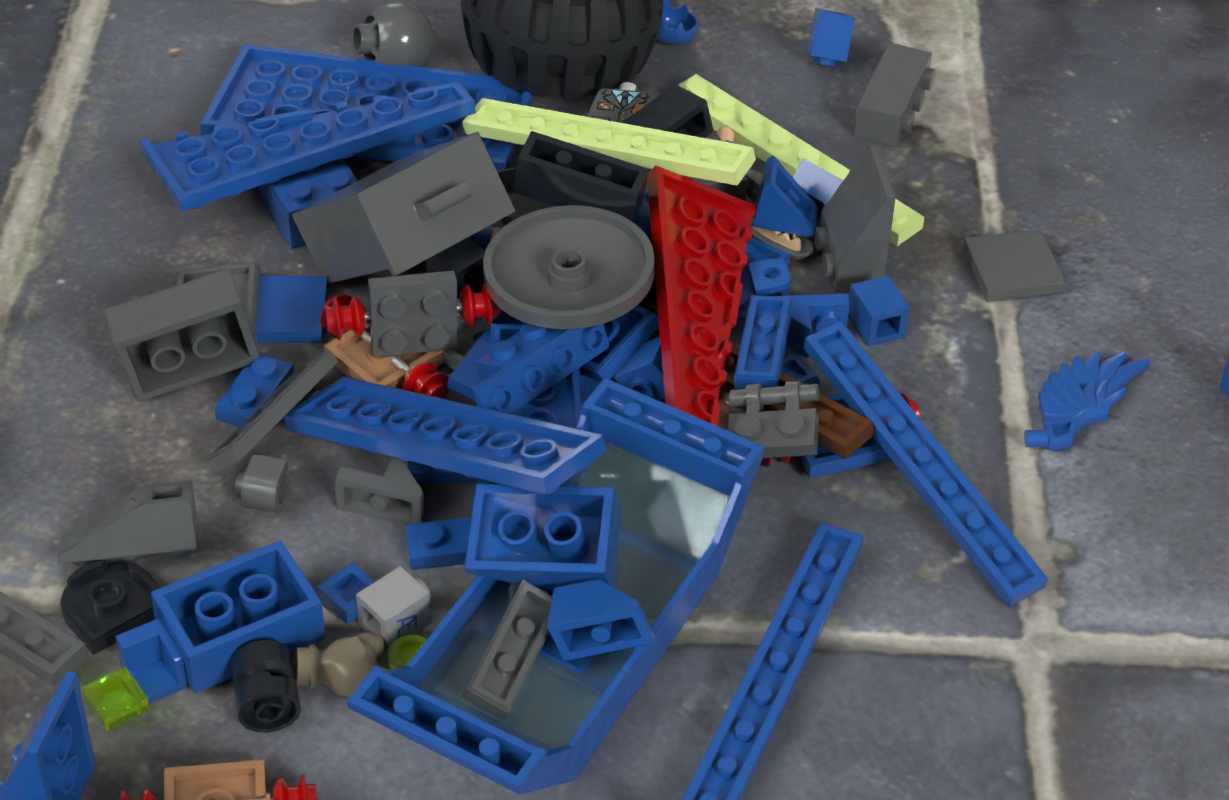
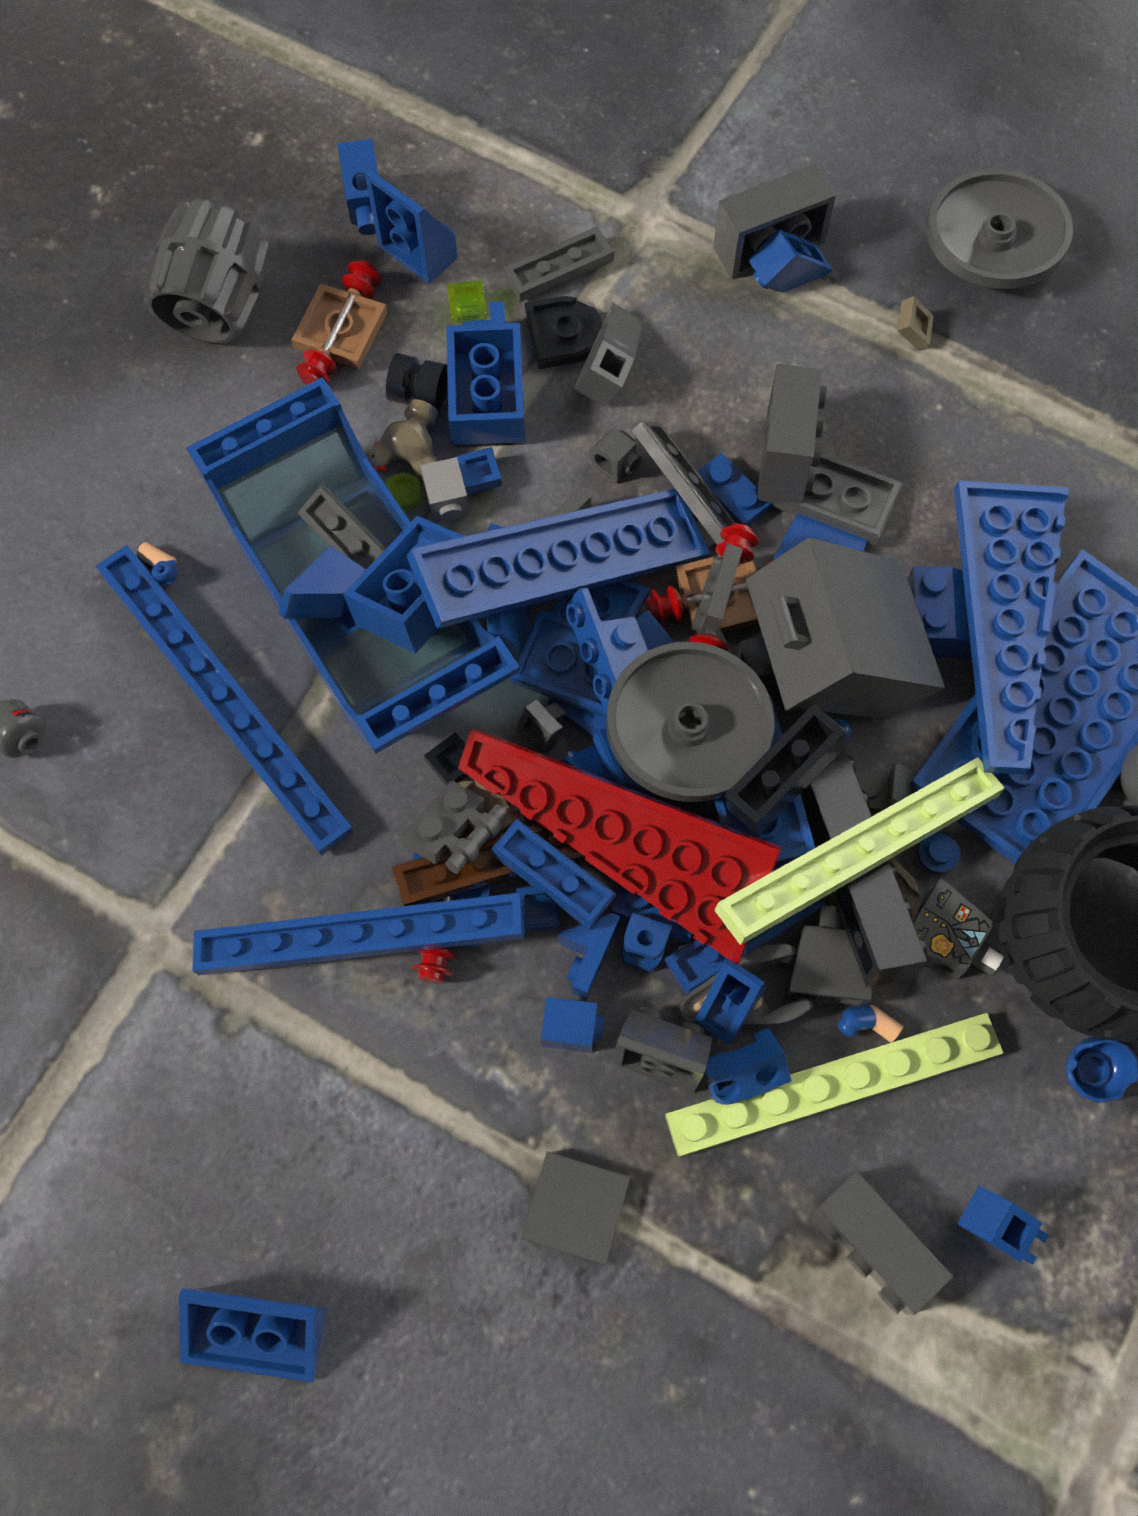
camera: 120 degrees right, 25 degrees up
blue animal [1024,352,1150,451] -> none

